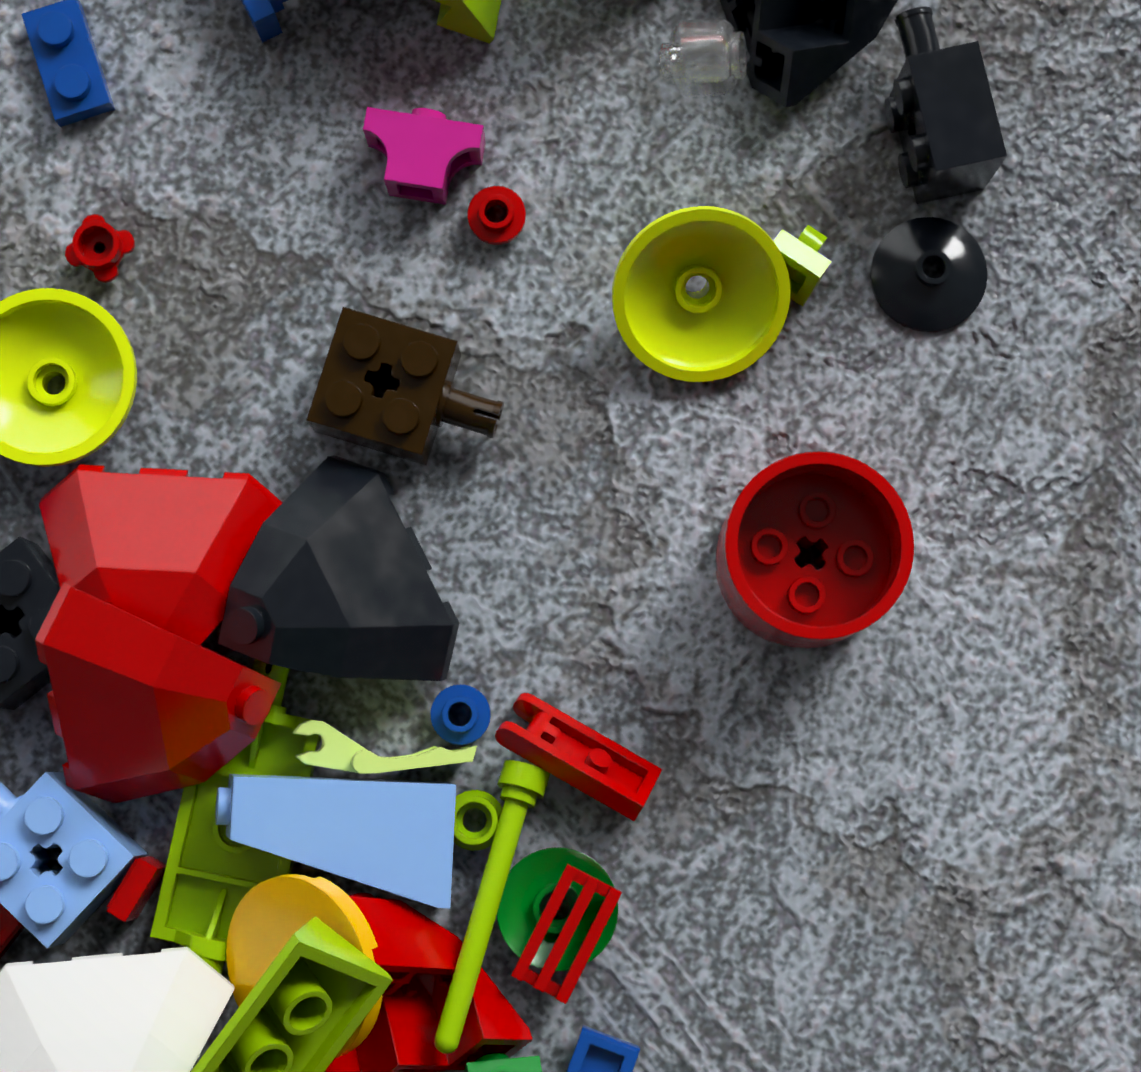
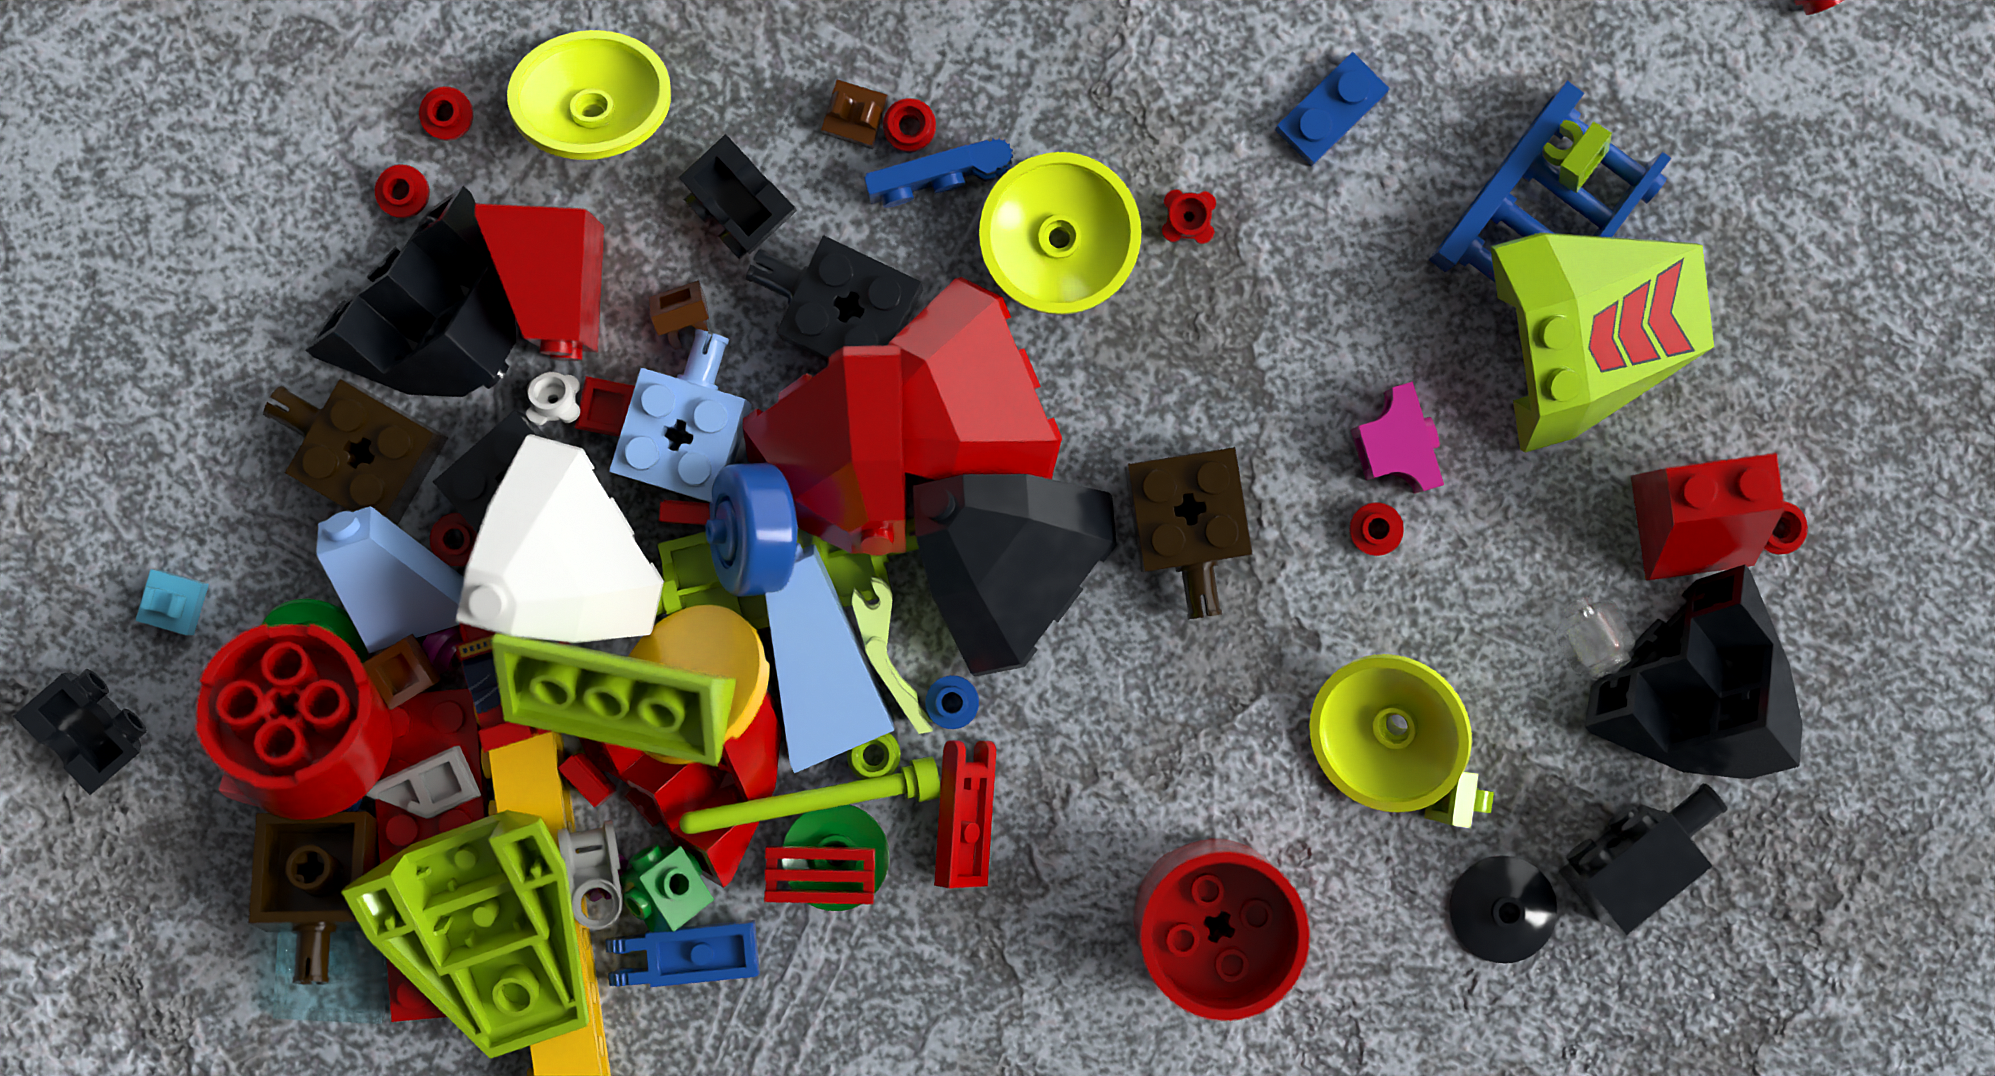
camera: 65 degrees right, 5 degrees up
none -> blue wheel [706,463,798,596]

